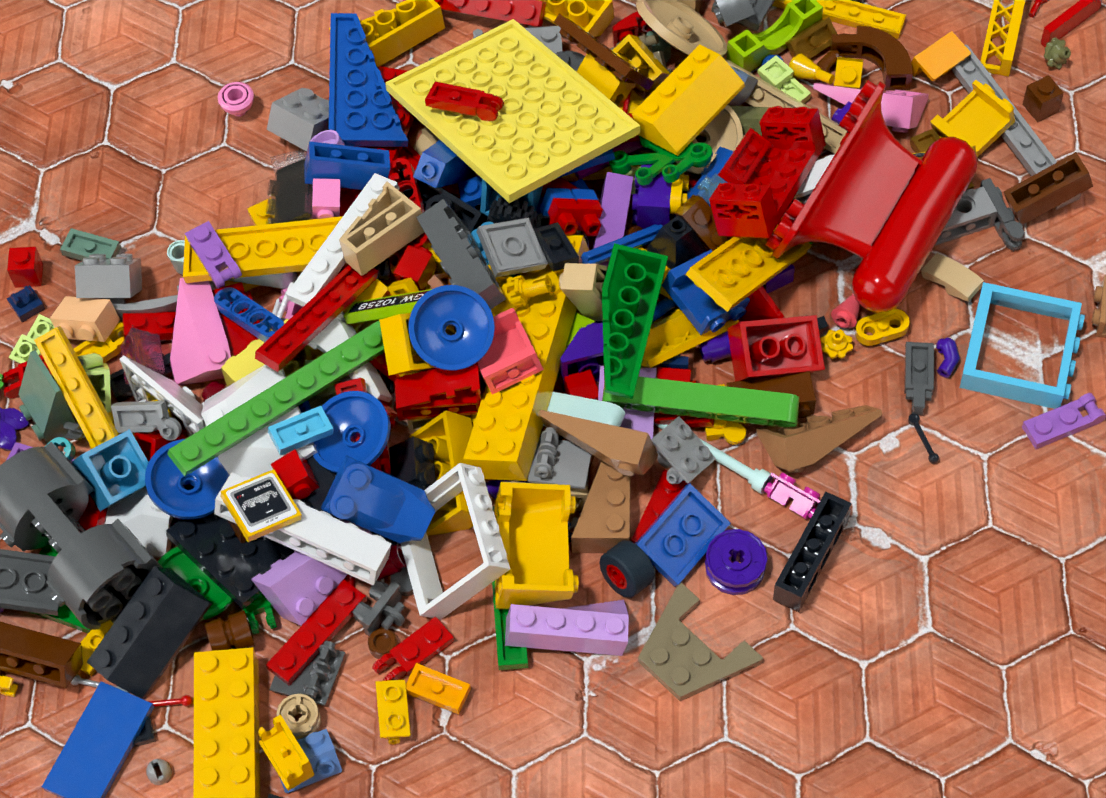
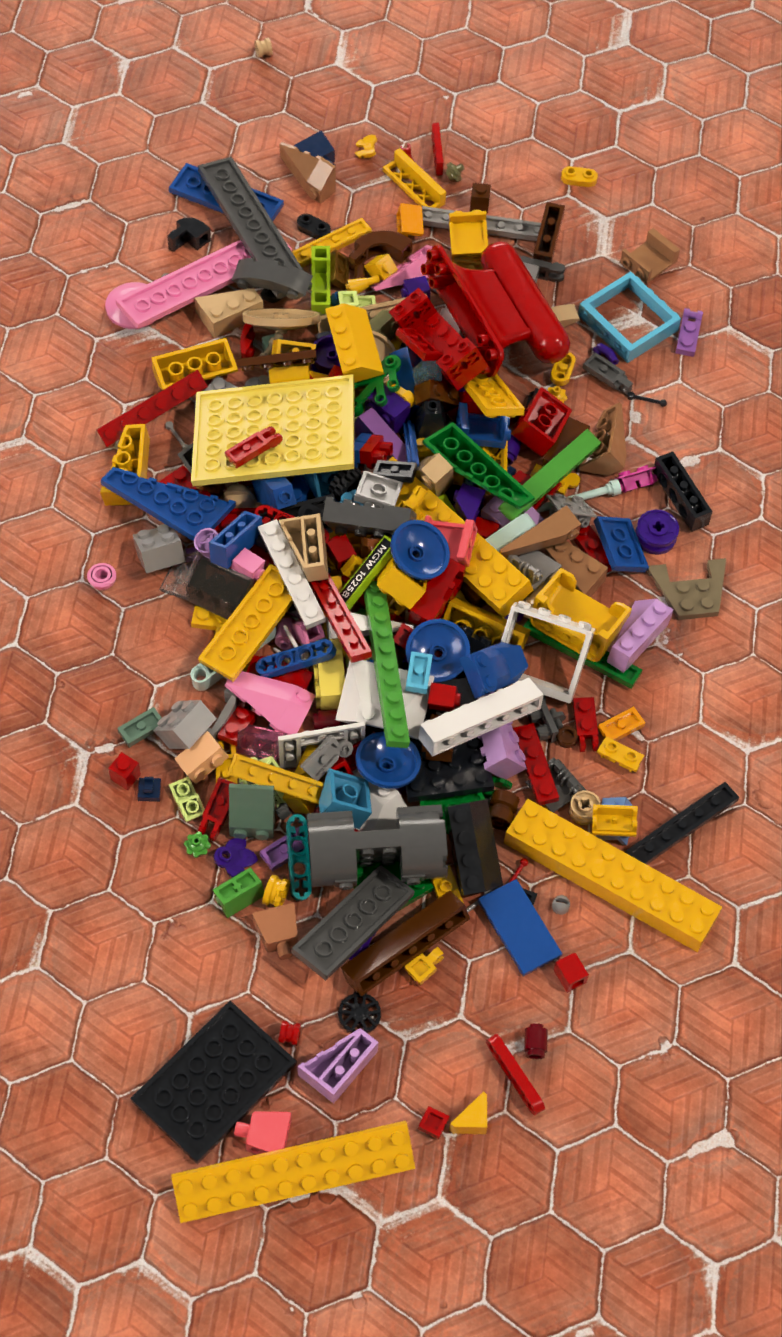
camera: 60 degrees left, 0 degrees up
medium lavender plate [185,221,242,288] -> none
tile [220,469,302,542] -> none
black wheel [599,540,655,598] -> none
coral cone [831,293,860,328] -> none

